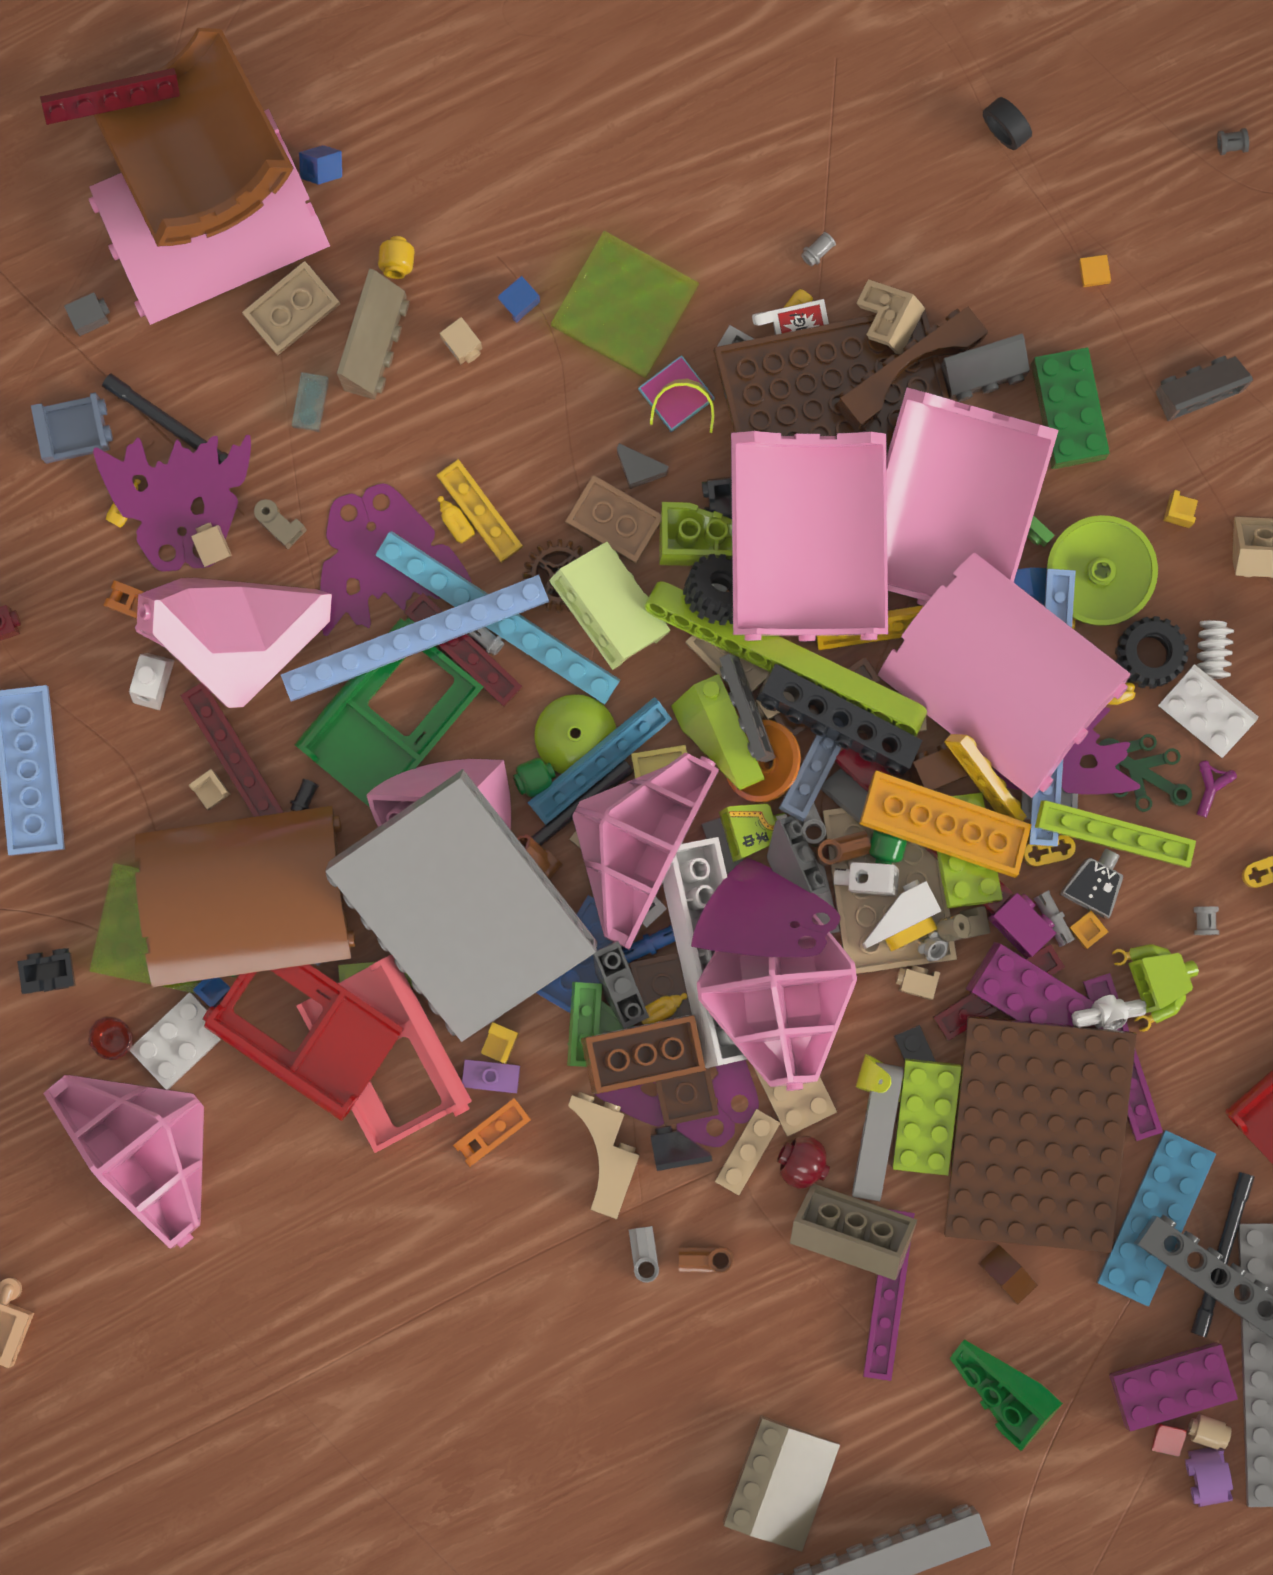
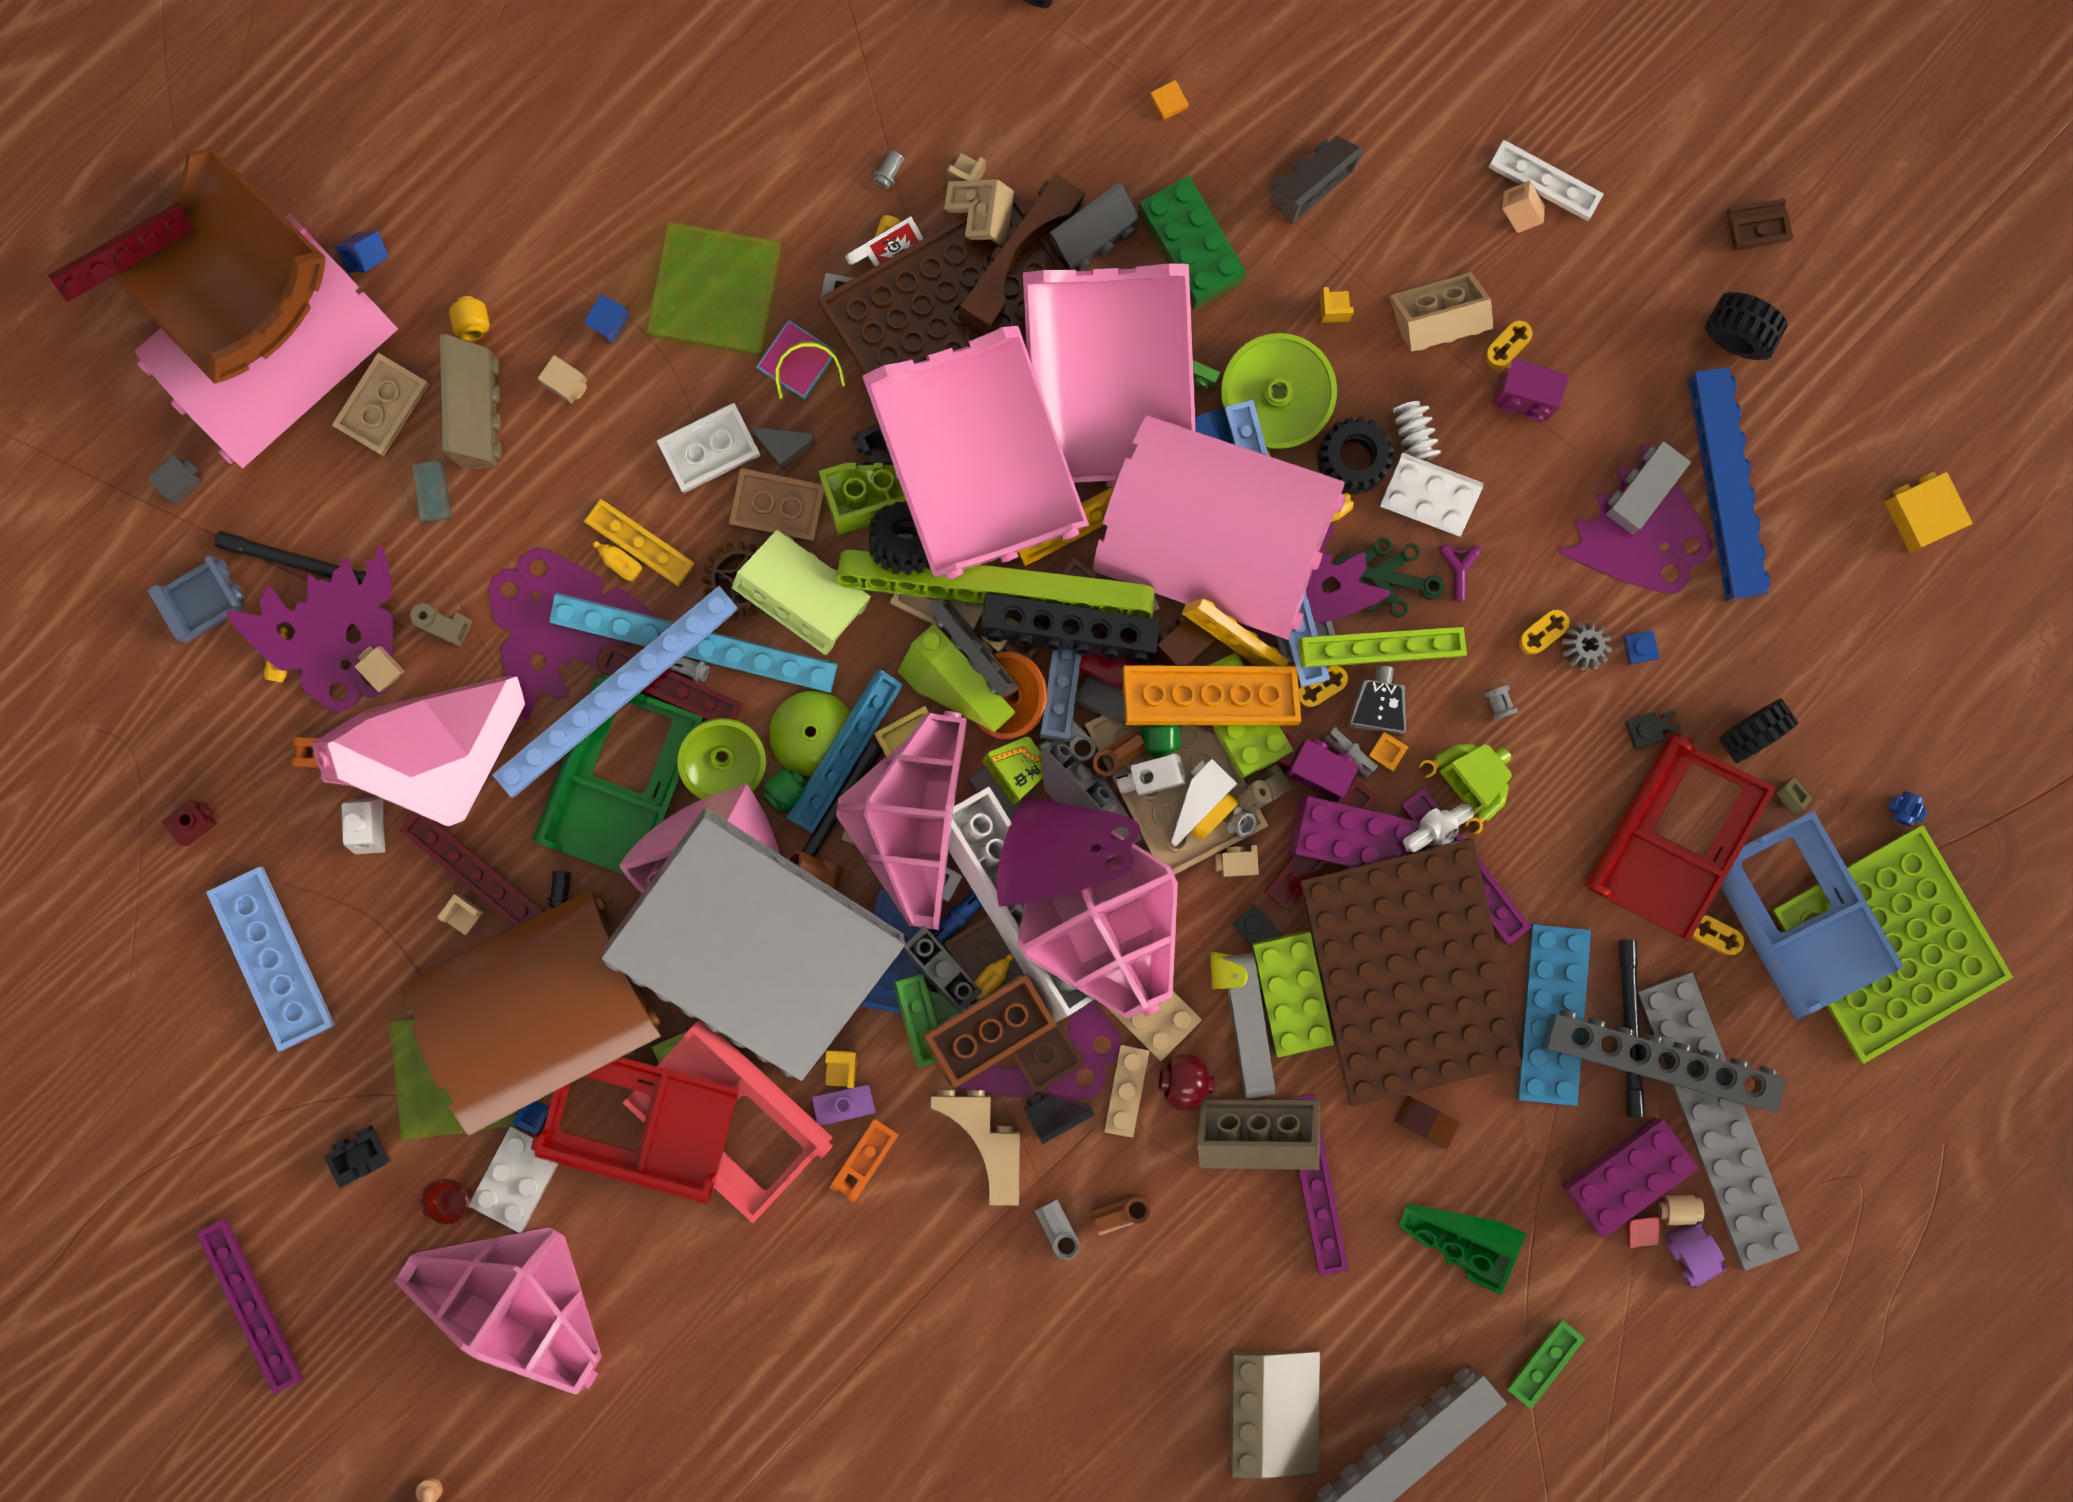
camera: 25 degrees left, 0 degrees up
none -> white plate [657,403,761,494]
none -> lime dish [677,718,766,799]
none -> tan panel [947,153,986,181]
none -> bright green plate [1506,1319,1585,1409]

